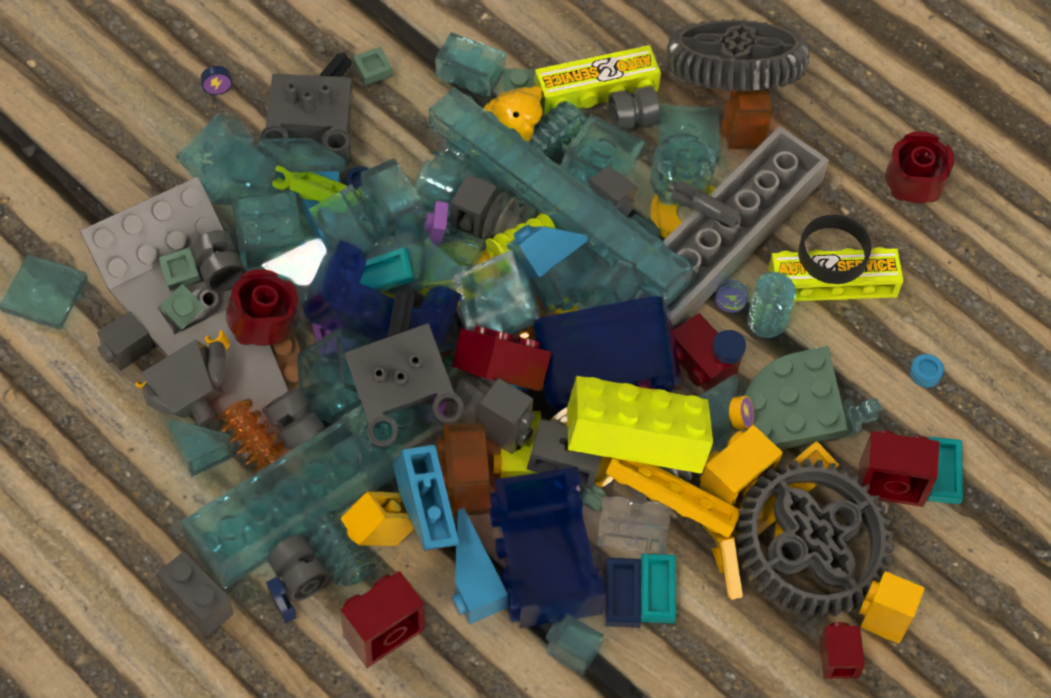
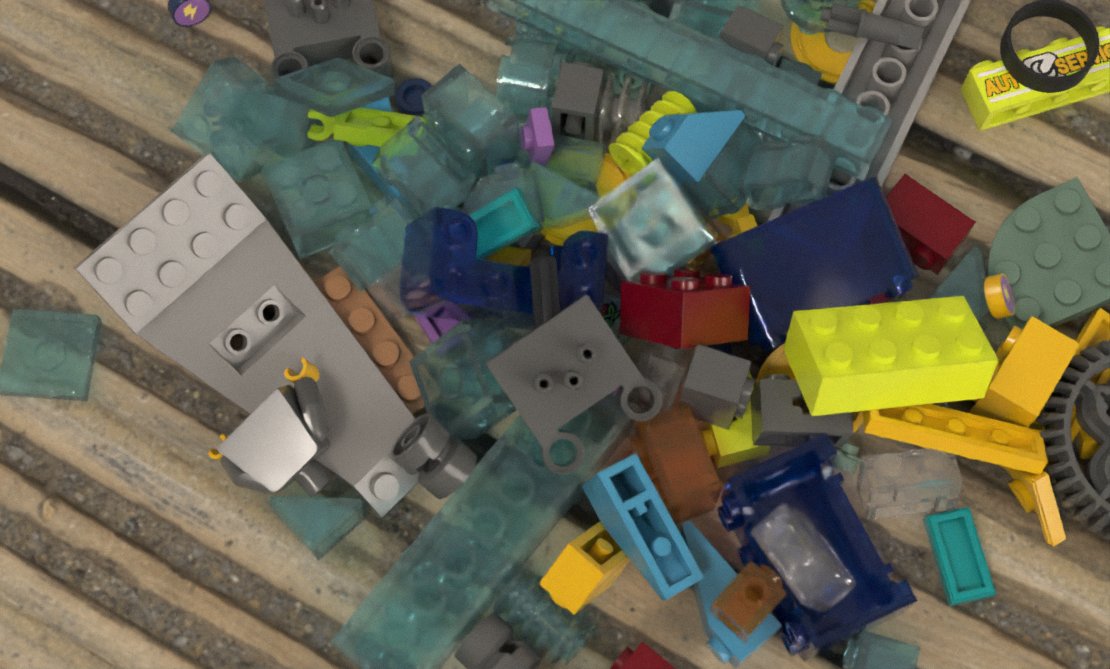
camera: 10 degrees left, 10 degrees up
dark grey brick [97,311,153,371] -> none
sand green plate [158,248,201,291] -> none
sand green plate [158,284,205,331] -> none
dark grey wheel [191,230,246,292] -> none
clear orange piece [213,398,285,476] -> none
dark red brick [226,269,298,346] -> none
dark blue tile [605,558,641,628] -> none
dark blue tile [712,330,746,364] -> none
clear light blue tile [715,280,748,313] -> none
clear light blue piece [747,272,796,338] -> none
none -> clear orange brick [709,561,787,643]
none -> clear brick [751,503,857,613]

